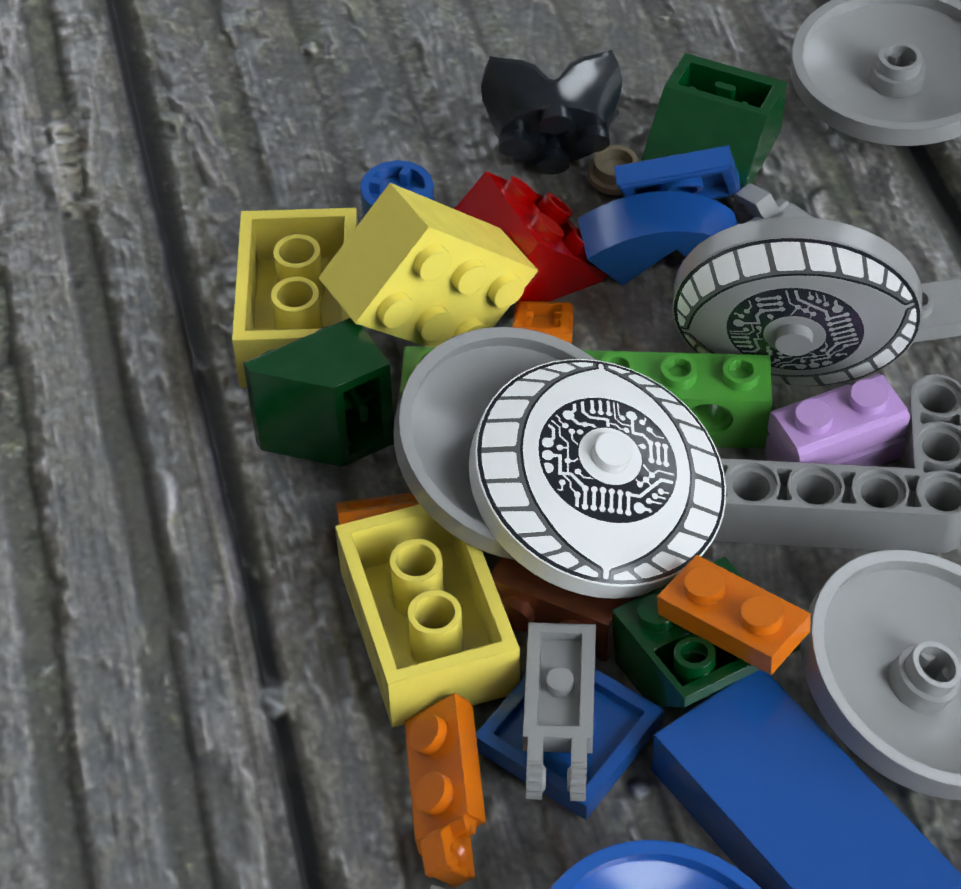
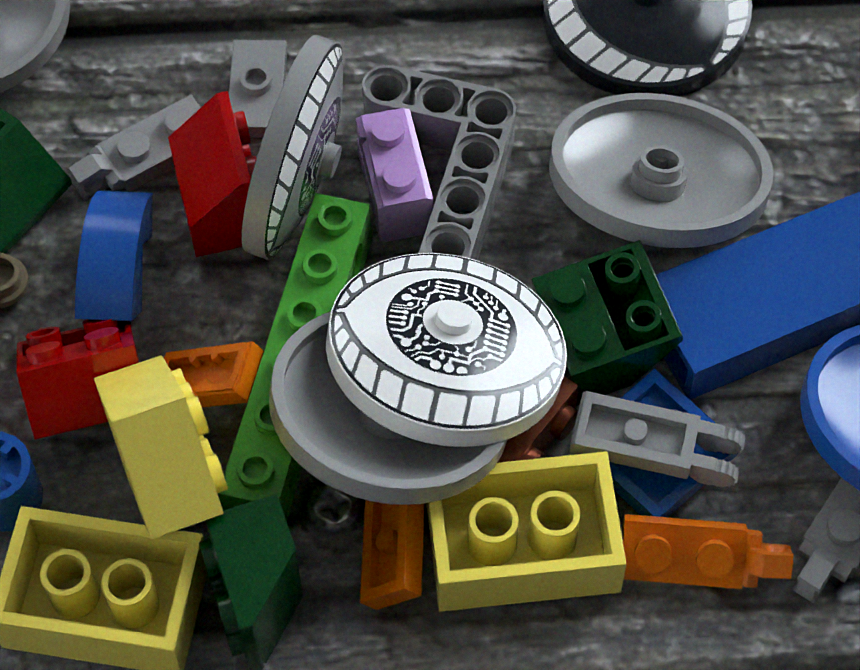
camera: 80 degrees left, 10 degrees up
blue plate [614,145,741,199] -> none
orange plate [657,555,811,675] -> none

